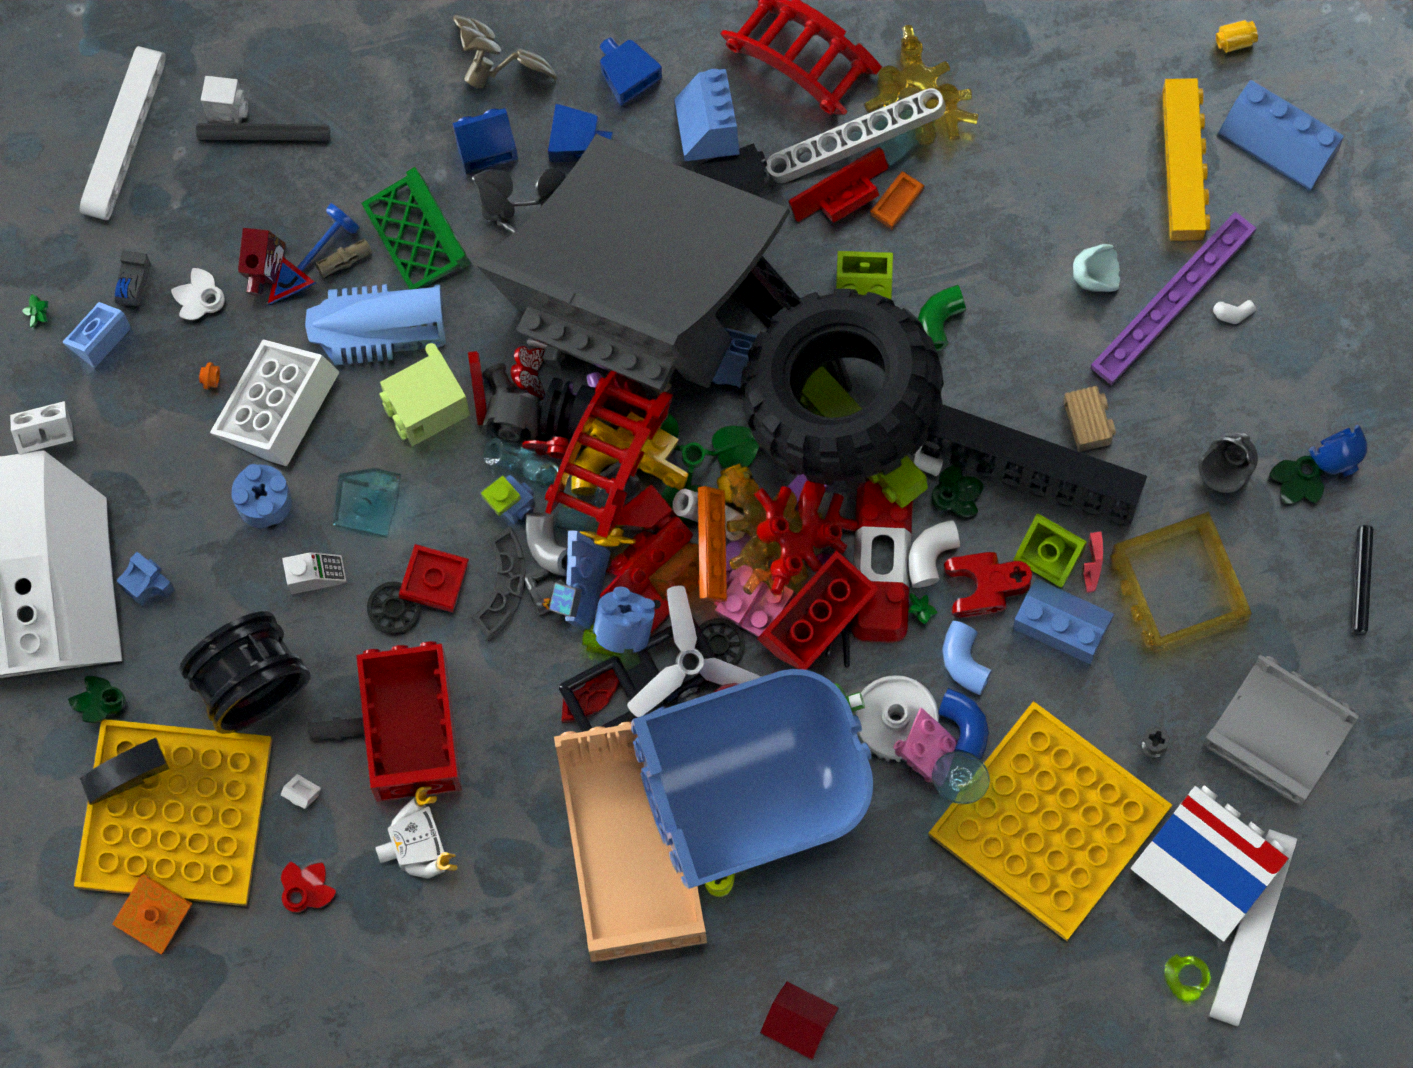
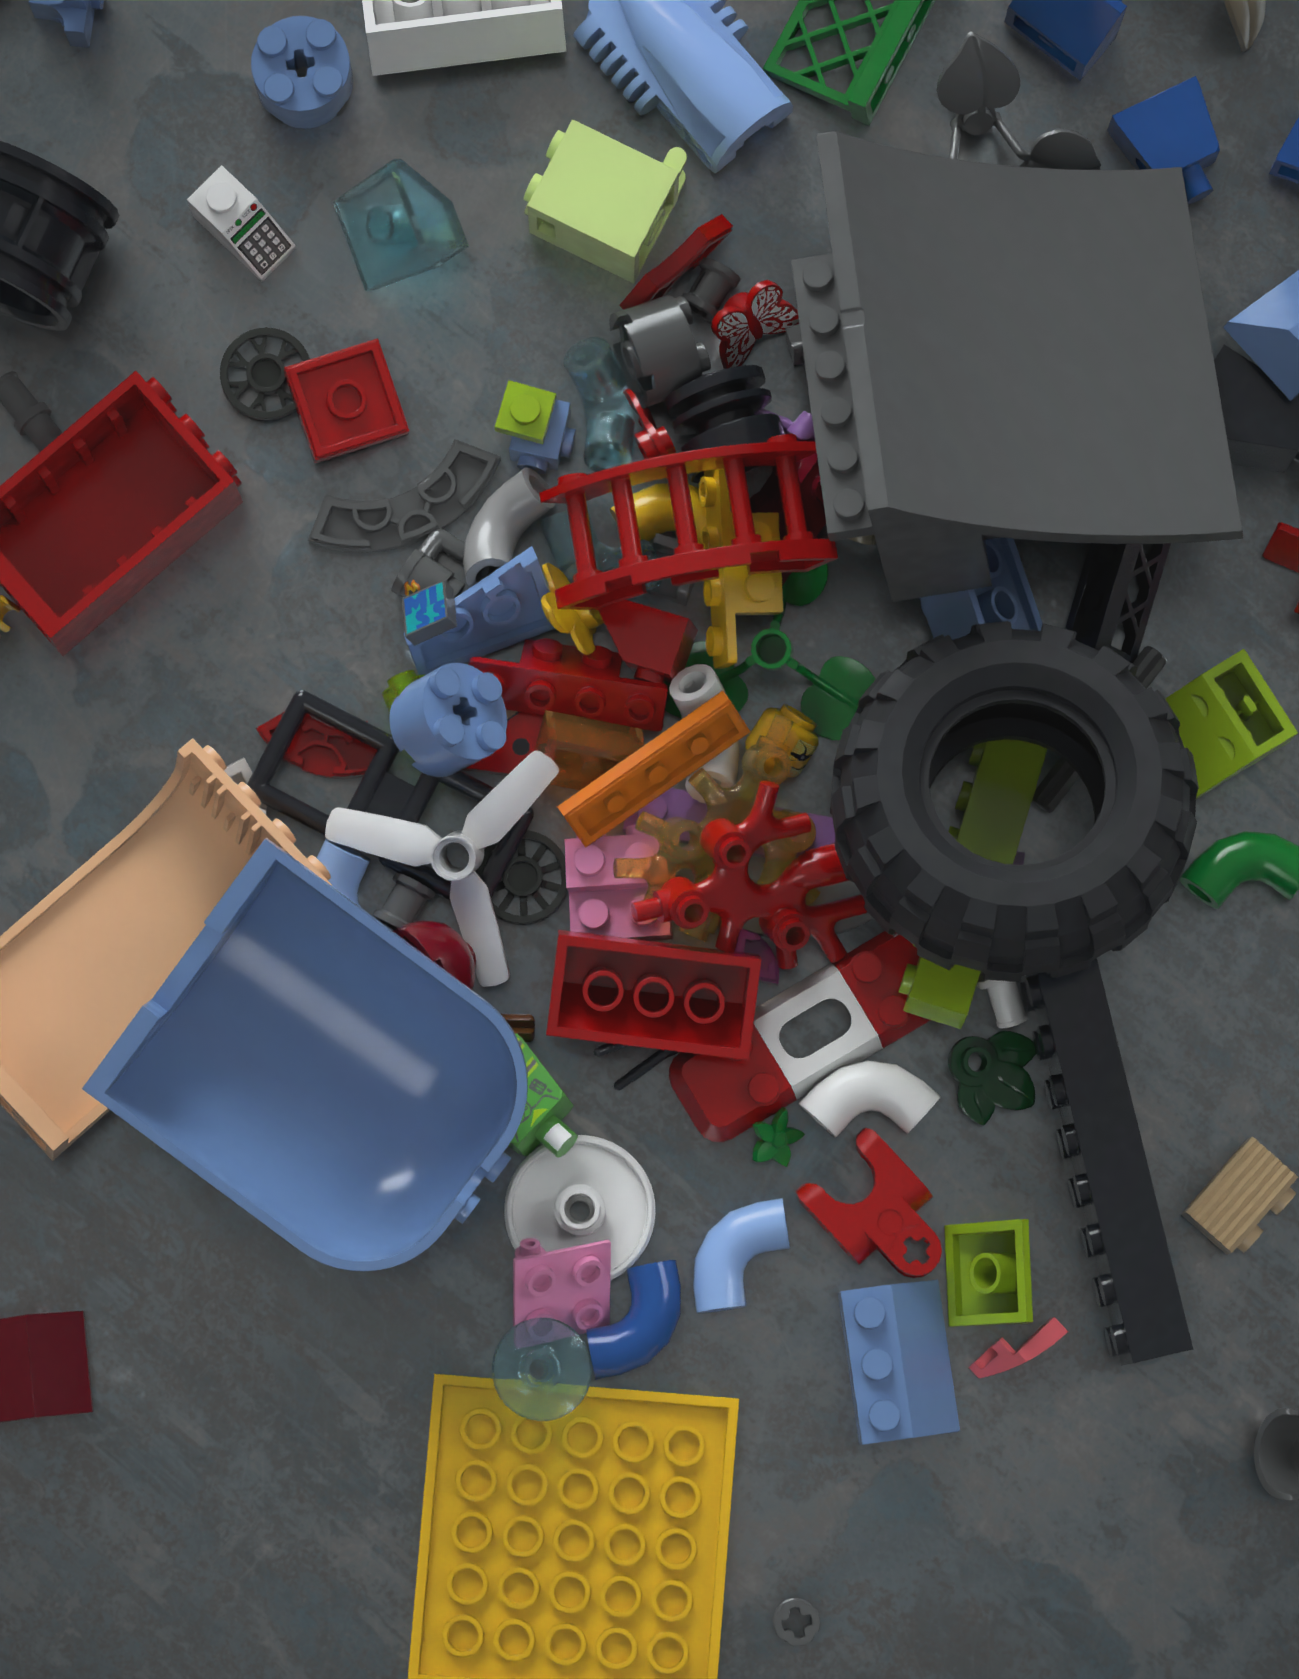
camera: 50 degrees right, 10 degrees up
clear yellow window [1110,511,1252,655] -> none

